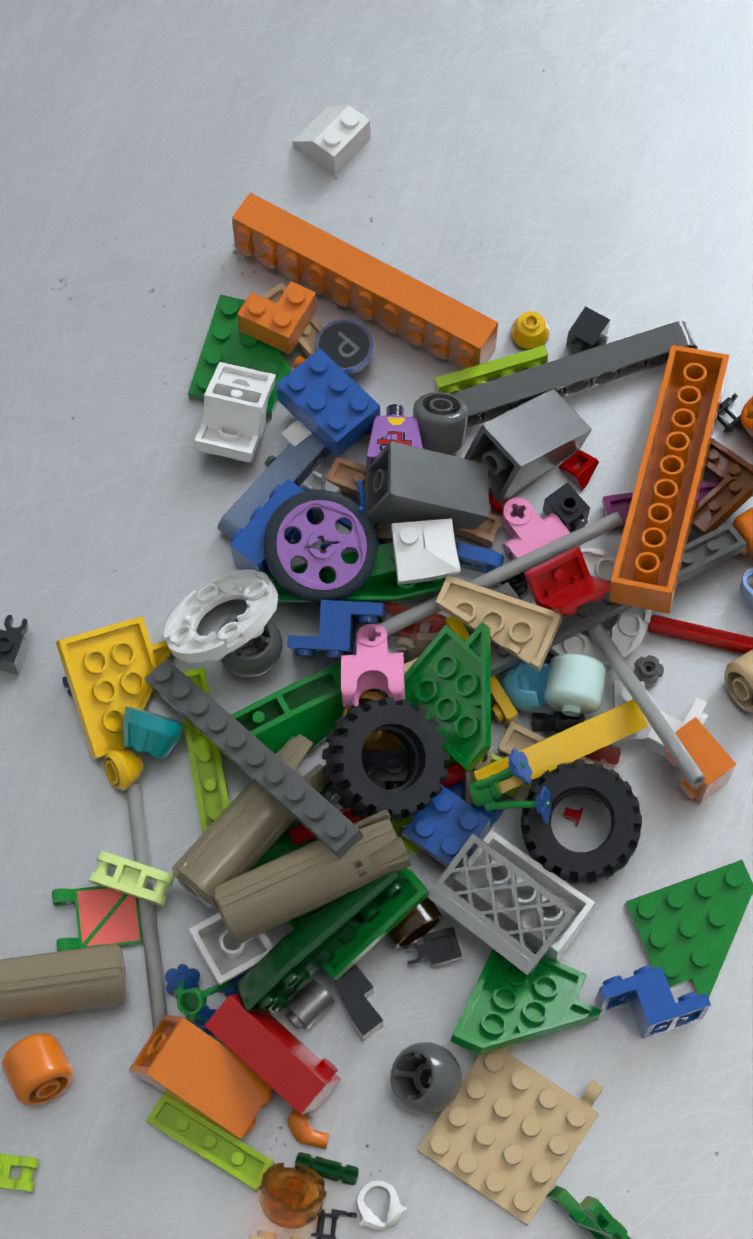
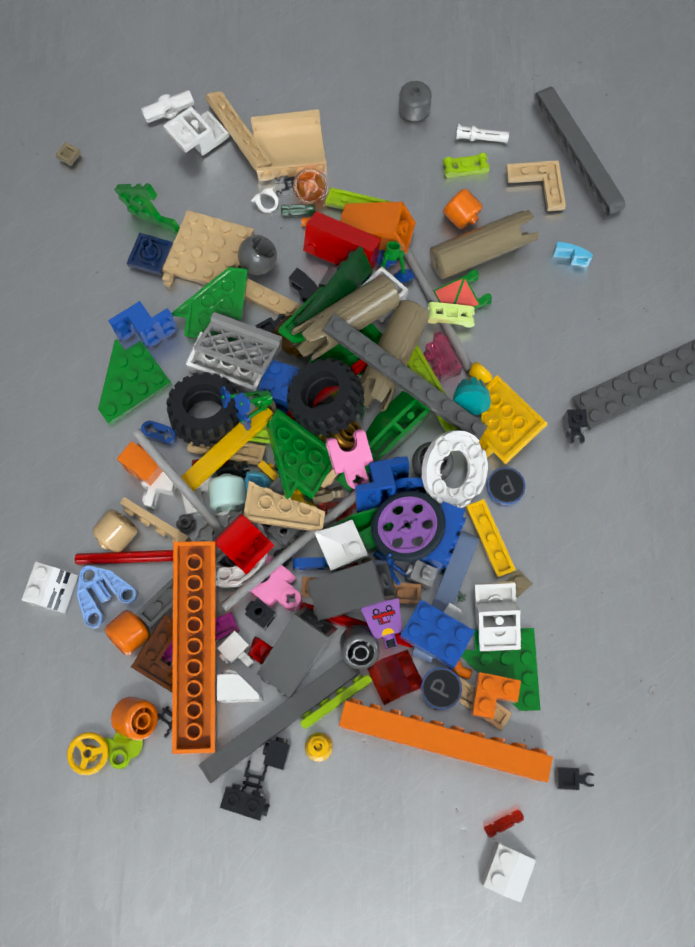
camera: 165 degrees right, 5 degrees up
none -> tan plate [120,497,192,542]
none -> dark blue plate [127,233,173,276]
none -> blue beam [141,420,177,445]
none -> white brick [217,631,255,668]
none -> white slope [217,670,263,703]
none -> black brick [219,783,270,821]
none -> black piece [243,760,268,791]
none -> tan plate [245,278,302,317]
none -> clear red slope [367,649,422,705]
none -> blue tile [395,478,427,494]
none -> clear pink brick [423,331,462,382]
none -> yellow plate [466,499,516,578]
none -> clear red axle [484,810,524,838]
none -> black tile [486,467,526,506]
none -> dark tan plate [507,569,533,598]
none -> black plate [556,767,594,790]

